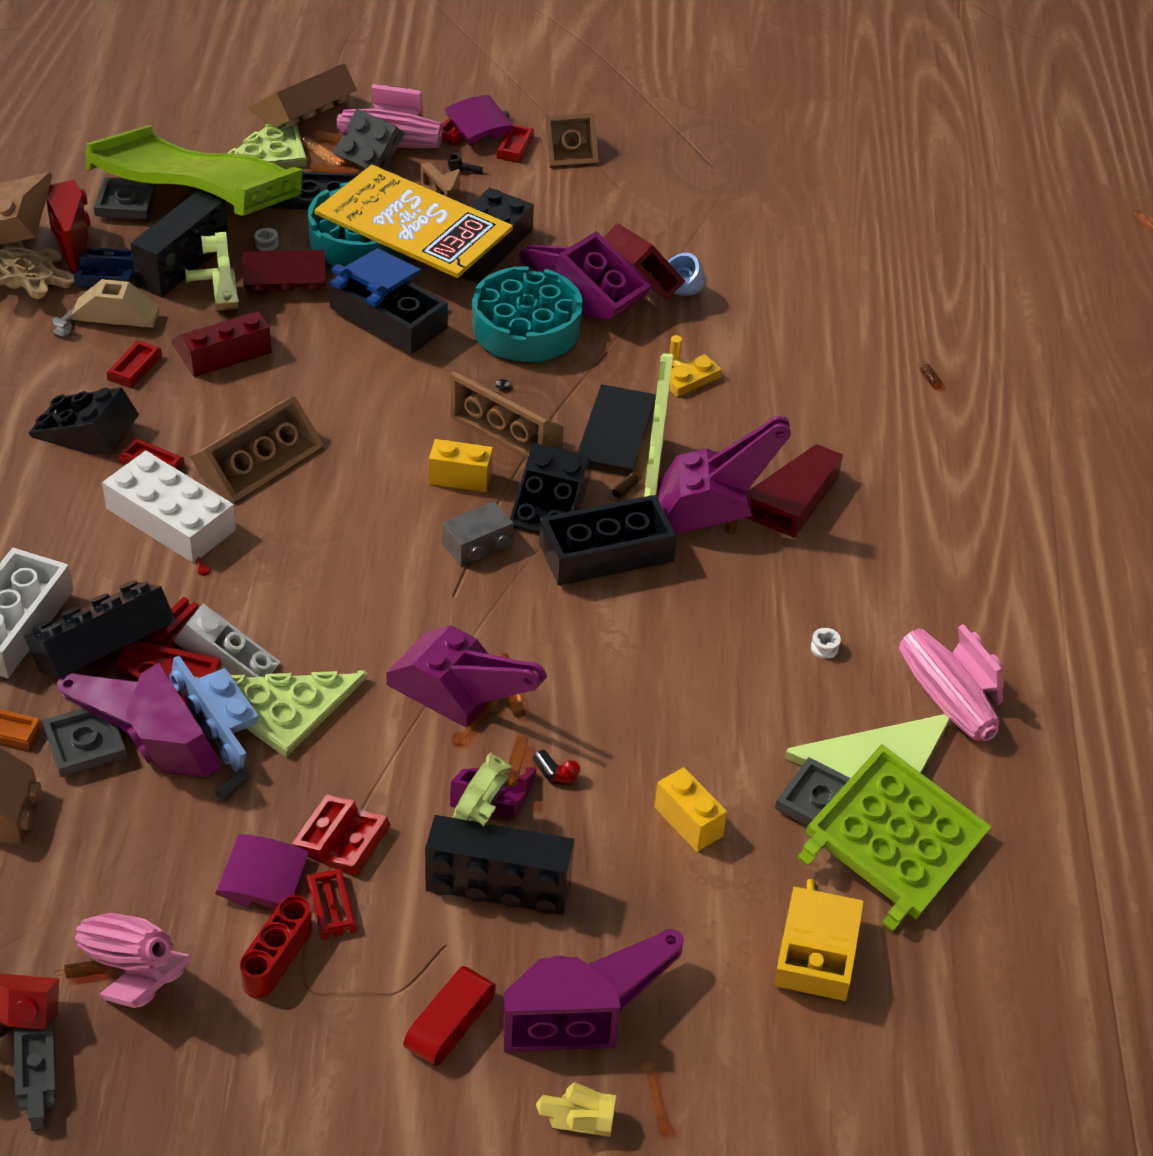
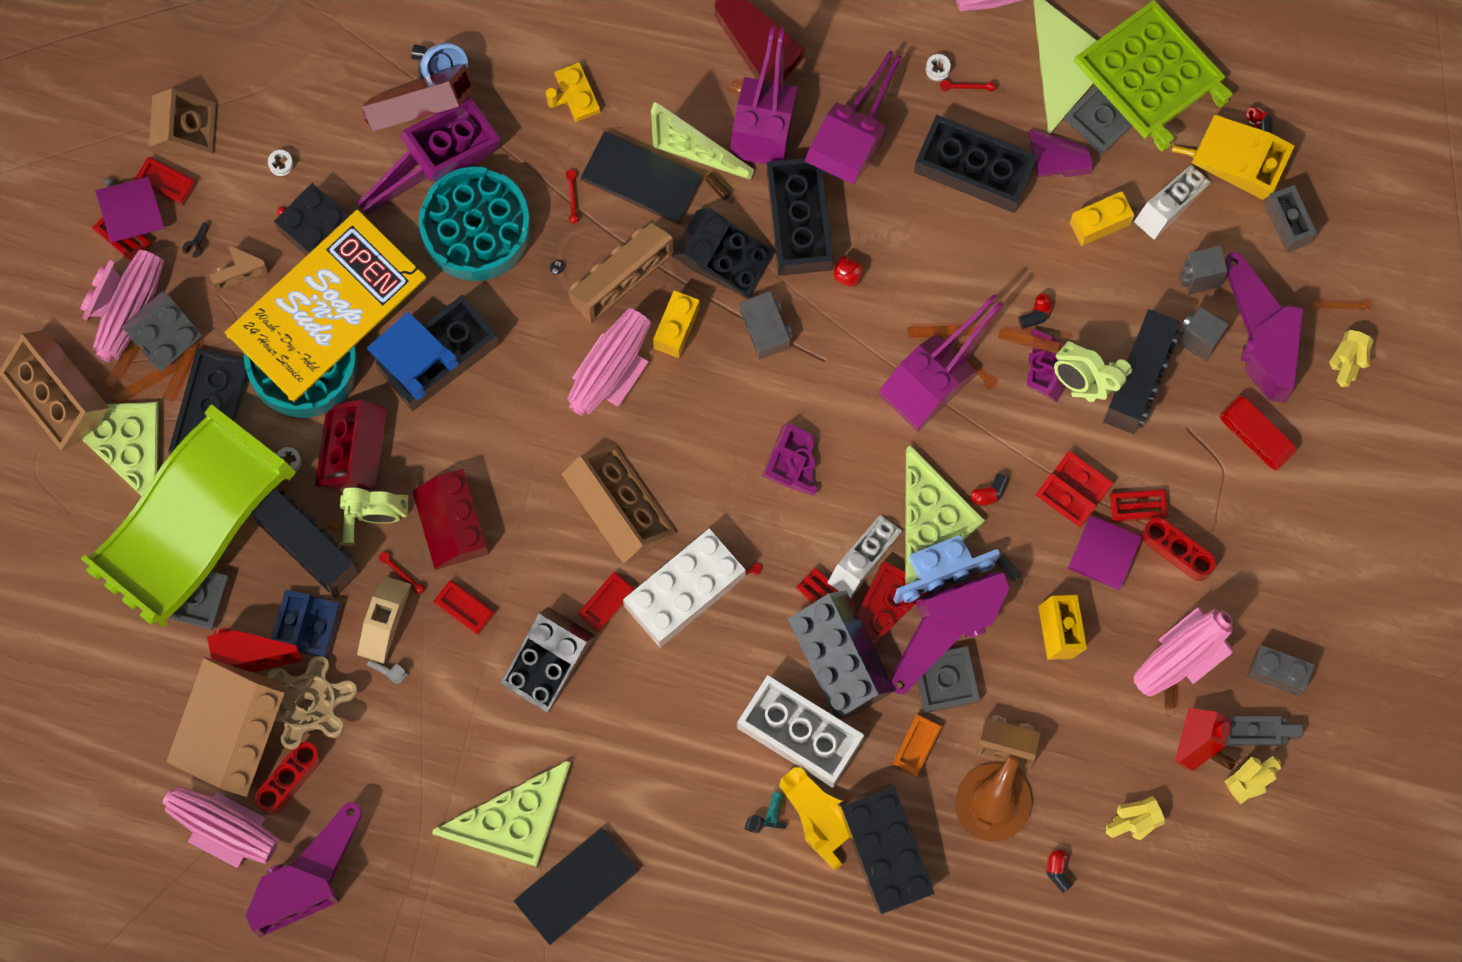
camera: 75 degrees left, 30 degrees up
none -> white bush [268,150,293,176]
none -> red hinge [379,552,425,594]
none -> red hinge [565,169,579,224]
none -> bright pink plate [567,308,651,416]
none -> magenta slope [762,423,817,496]
none -> magenta slope [805,50,902,185]
none -> red piece [833,256,863,287]
none -> black brick [914,114,1038,213]
none -> red hinge [940,80,996,92]
none -> red arm [971,473,1009,506]
none -> magenta slope [1029,129,1092,177]
none -> yellow brick [1038,595,1087,660]
none -> white slope [1134,165,1211,240]
none -> flat silver brick [1178,307,1228,362]
none -> flat silver brick [1179,246,1227,295]
none -> arm [1245,107,1274,135]
none -> flat silver brick [1247,645,1314,697]
none -> flat silver brick [1265,185,1317,253]

